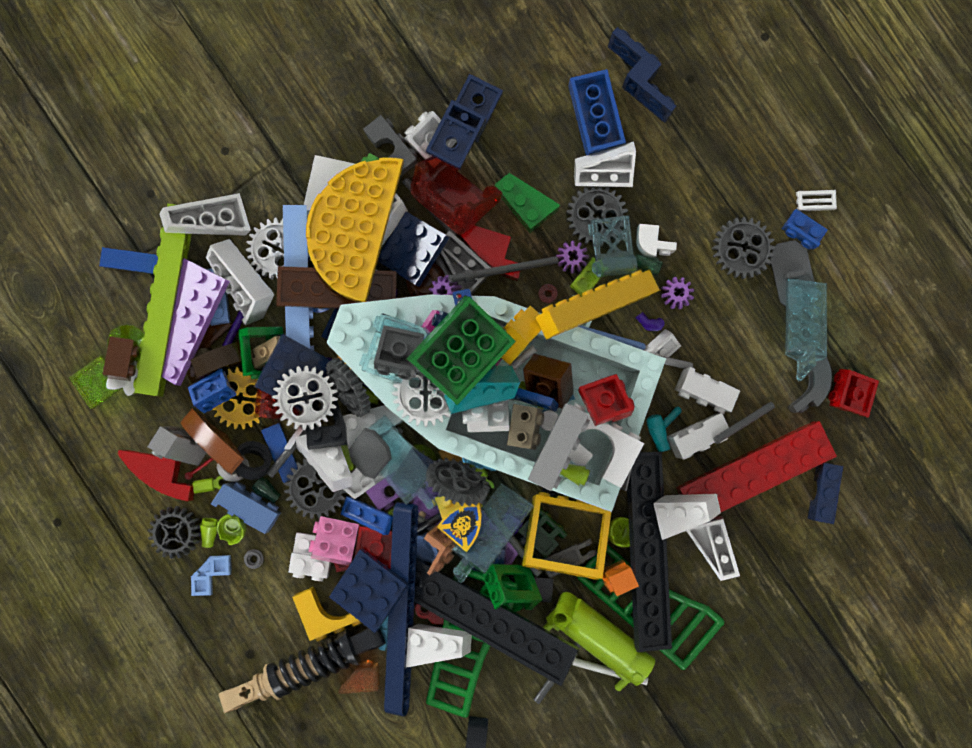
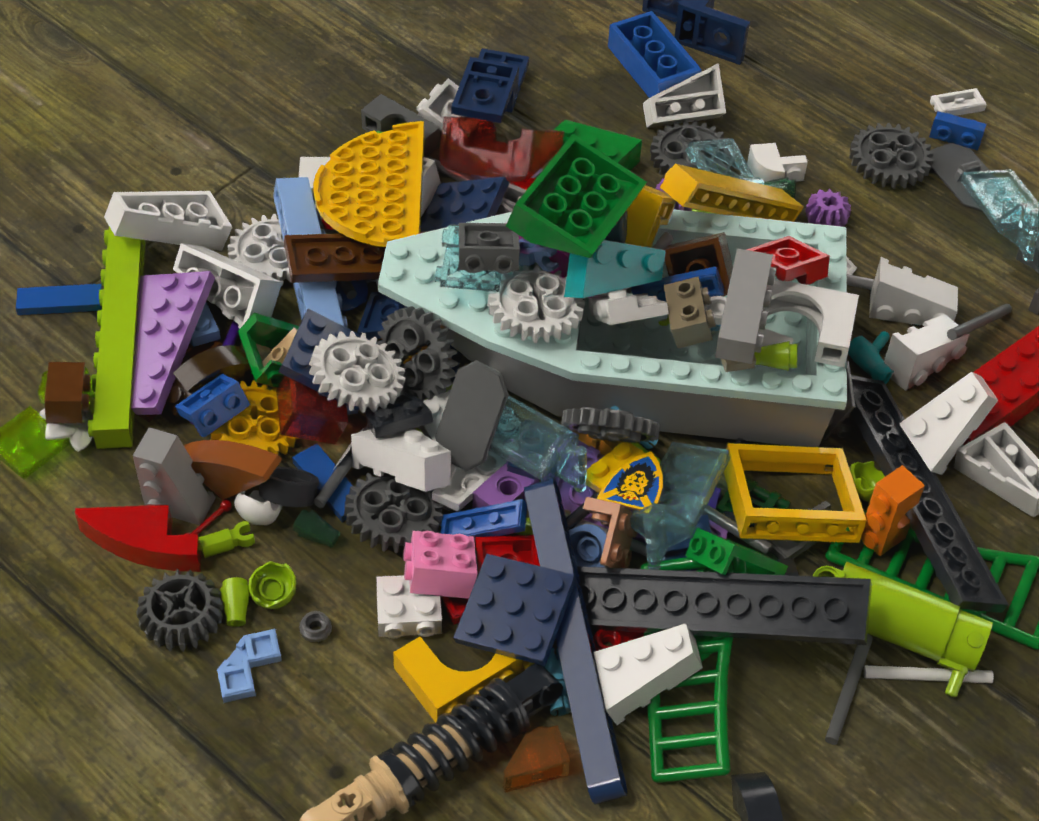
camera: 15 degrees left, 35 degrees down
medium blue wedge [211,481,281,534] -> none

